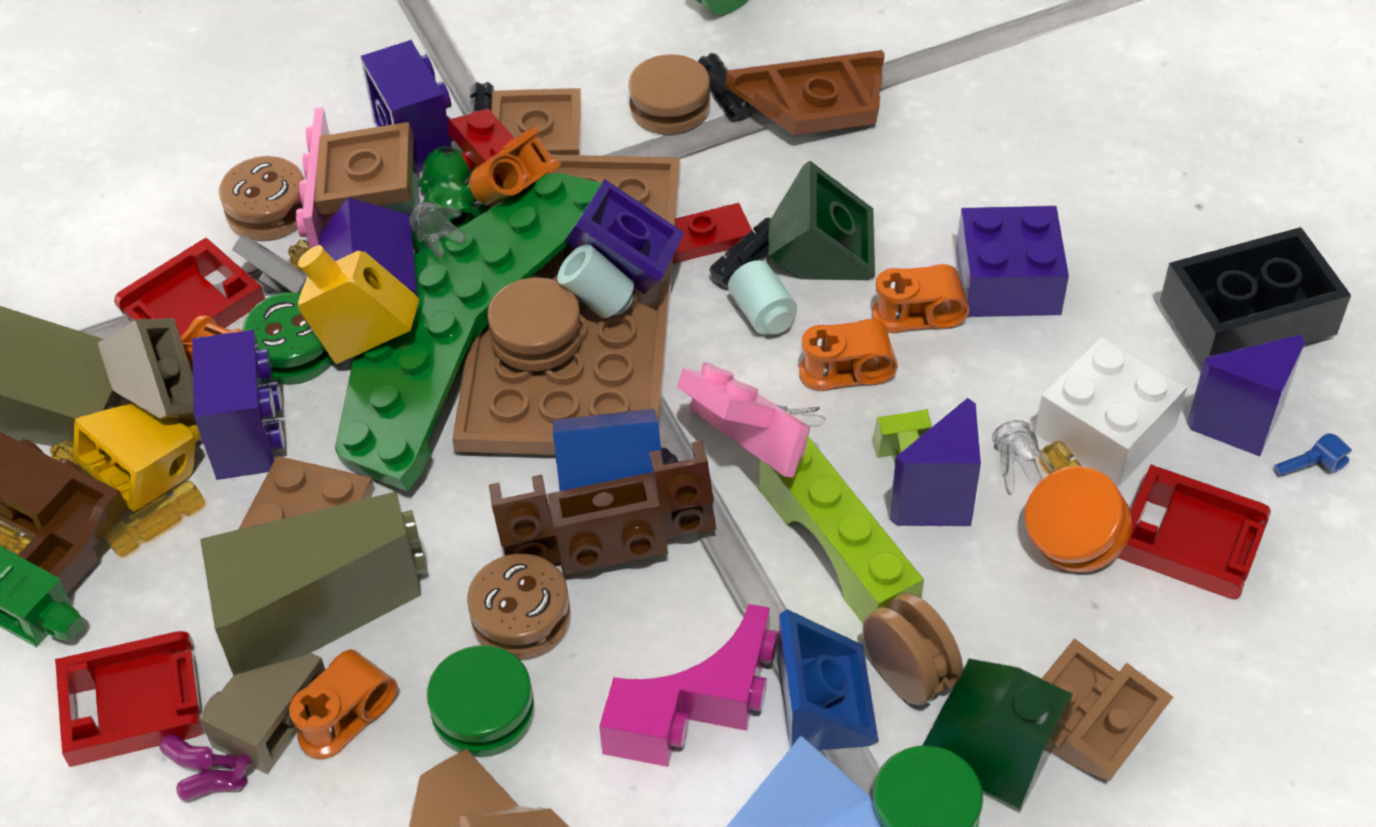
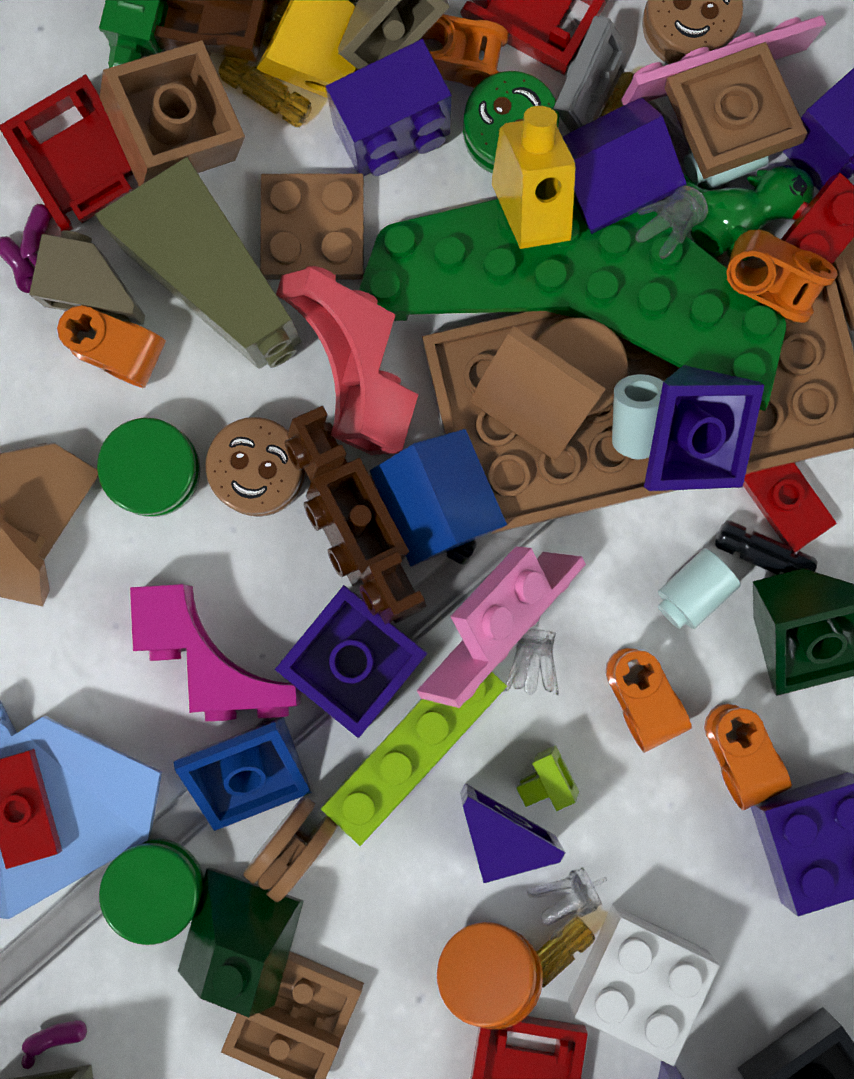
camera: 75 degrees right, 35 degrees up
none -> medium nougat brick [99,40,245,186]
none -> dark purple brick [274,585,428,739]
none -> coral arch [276,266,419,455]
none -> medium nougat slope [469,326,606,461]

